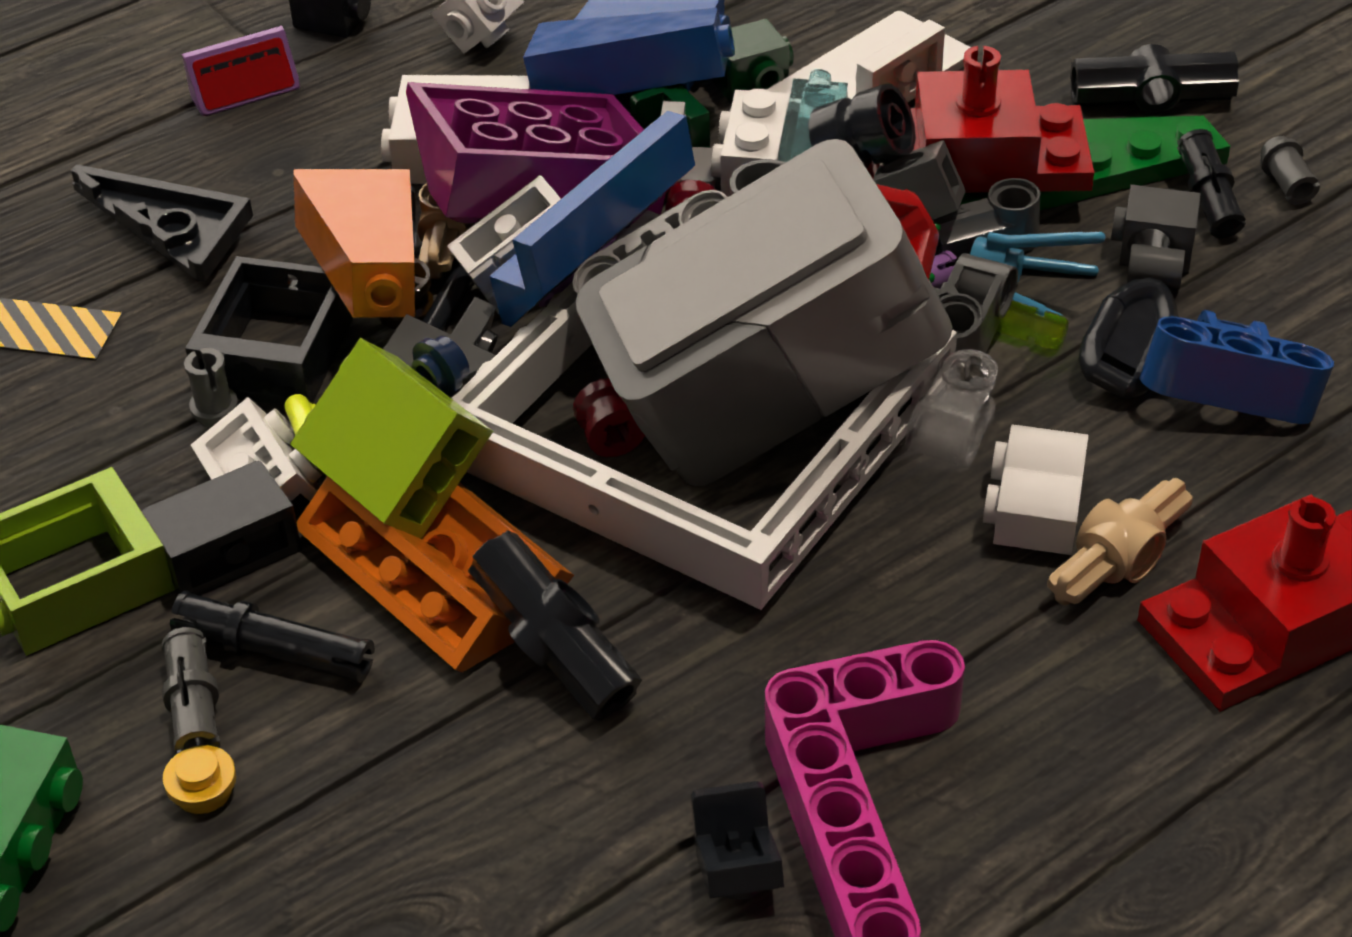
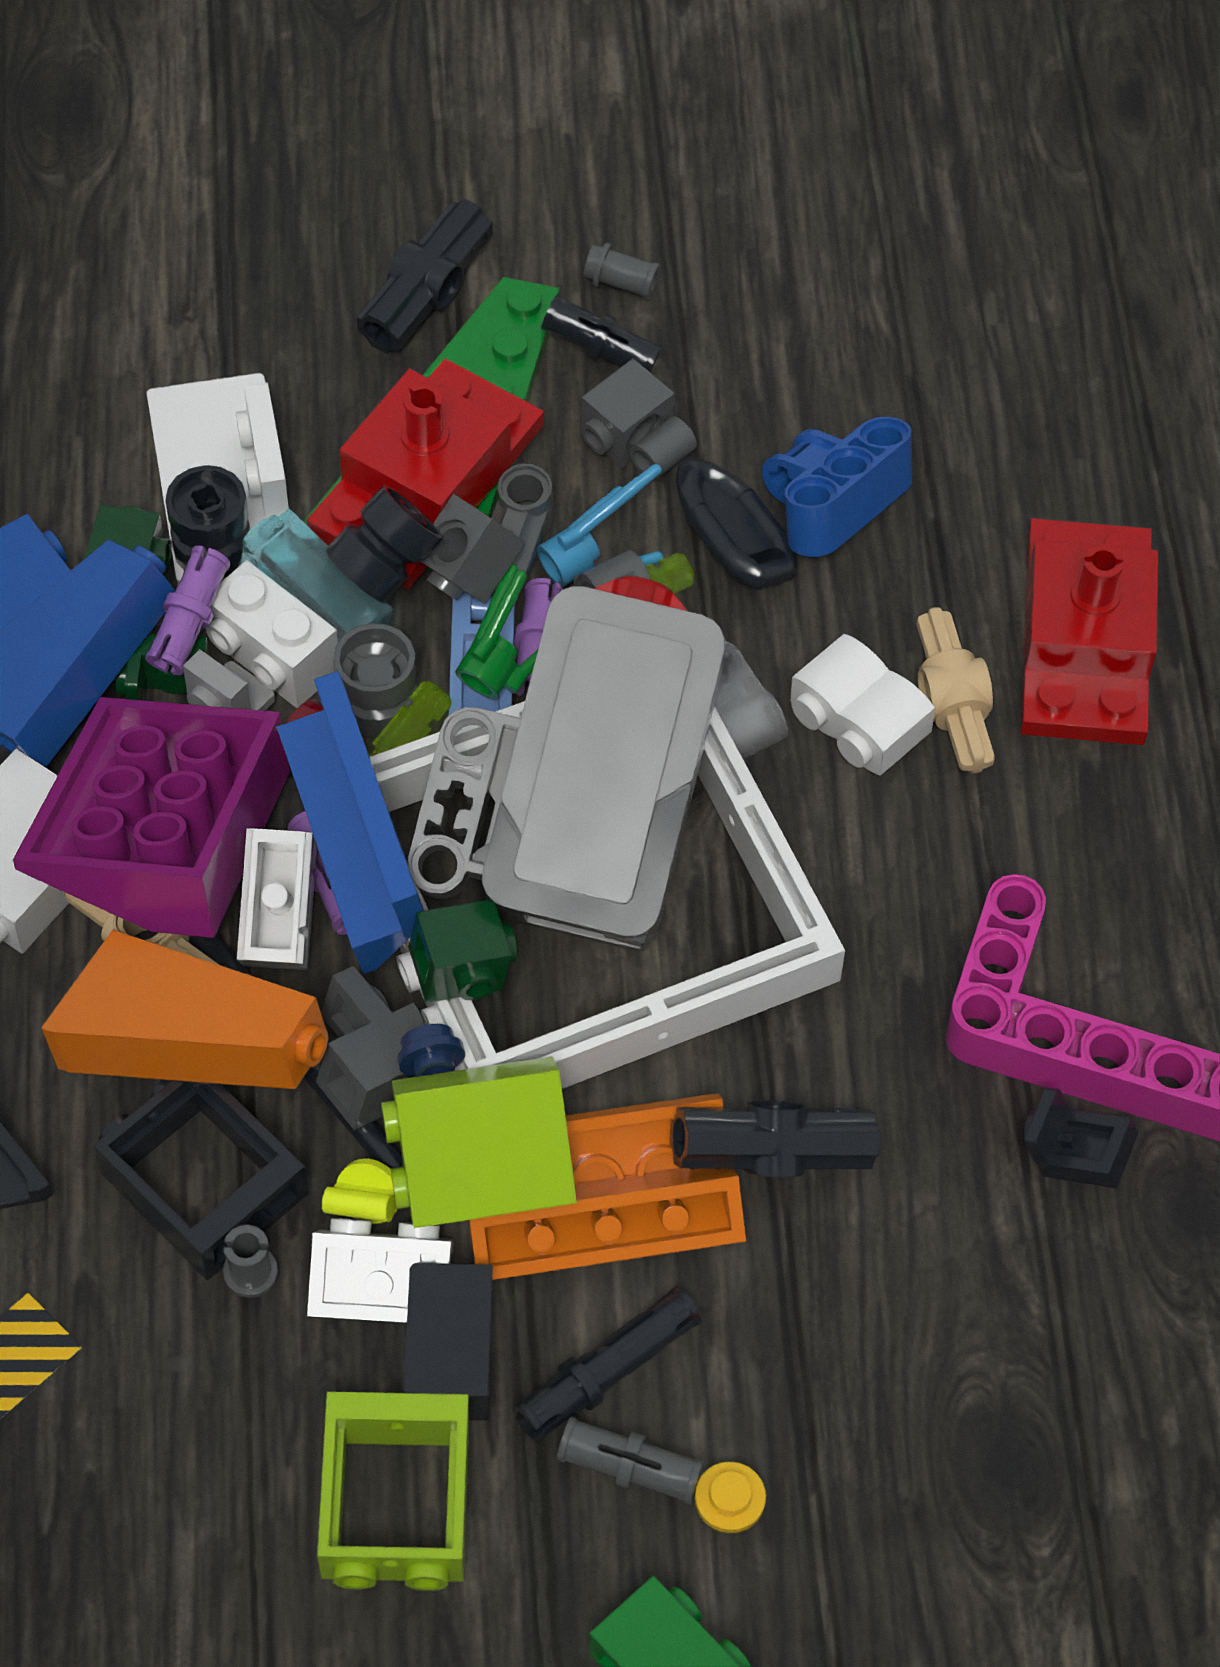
camera: 60 degrees left, 15 degrees up
dark red wheel [572,378,645,457] -> none
none -> medium lavender pin [145,546,231,675]
none -> black wheel [165,465,252,578]
none -> dark green brick [408,900,517,1003]

